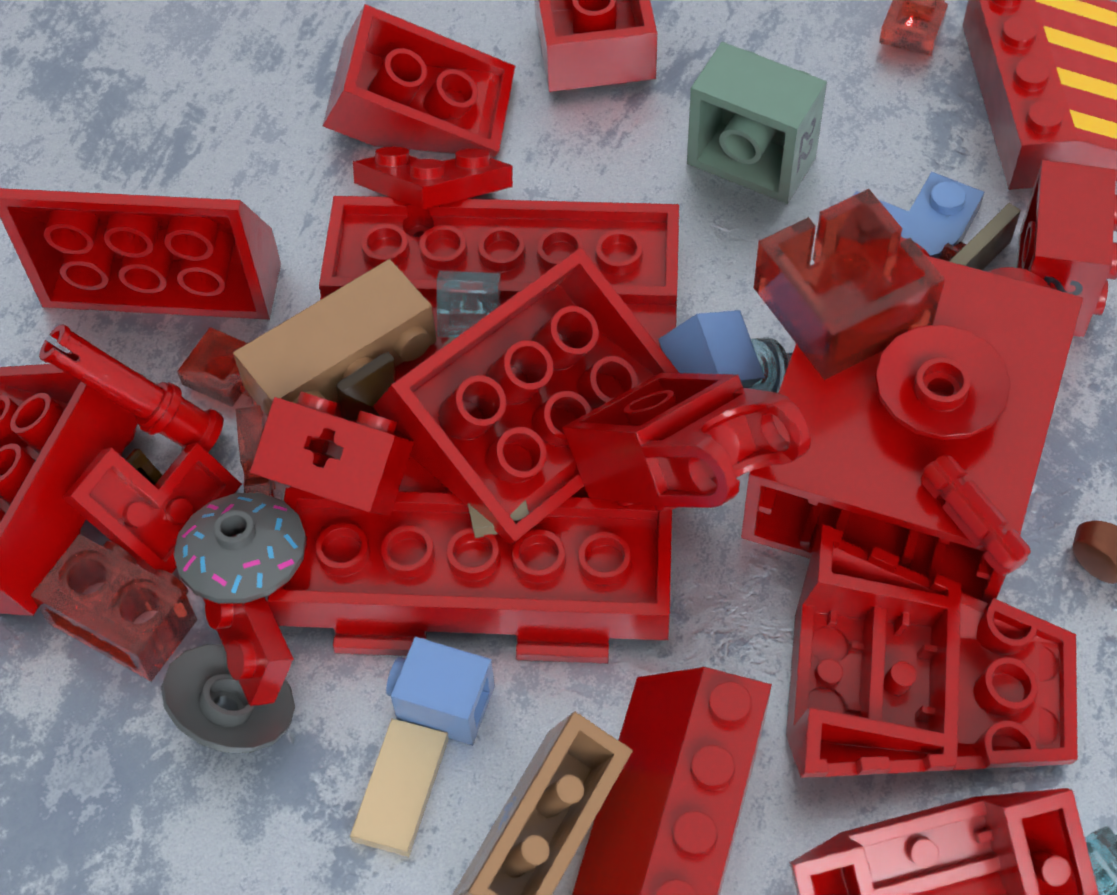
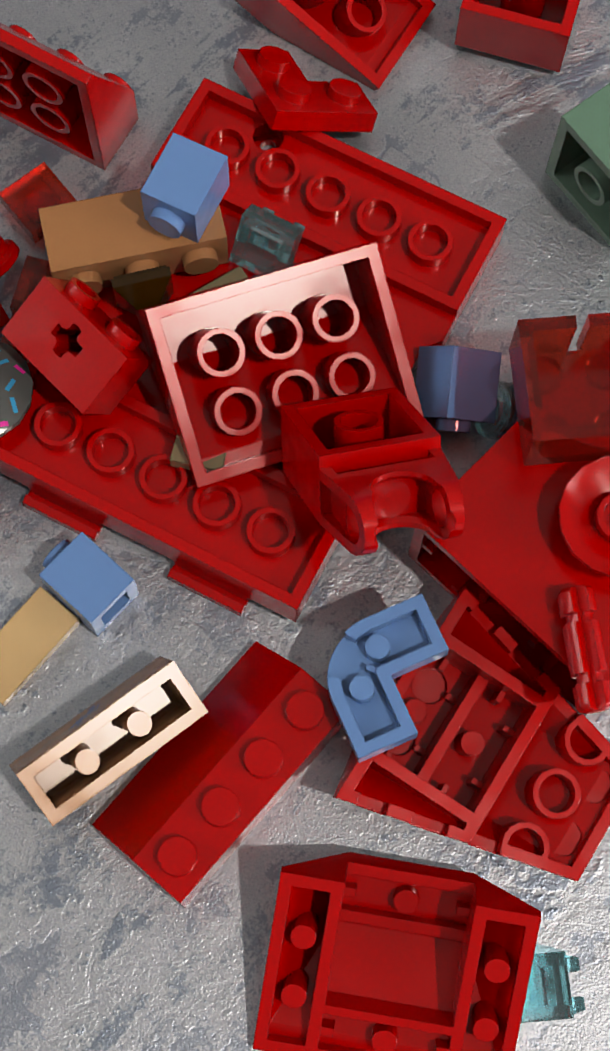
camera: 20 degrees right, 15 degrees up
none -> medium blue brick [140,132,230,243]
none -> medium blue plate [327,593,449,763]

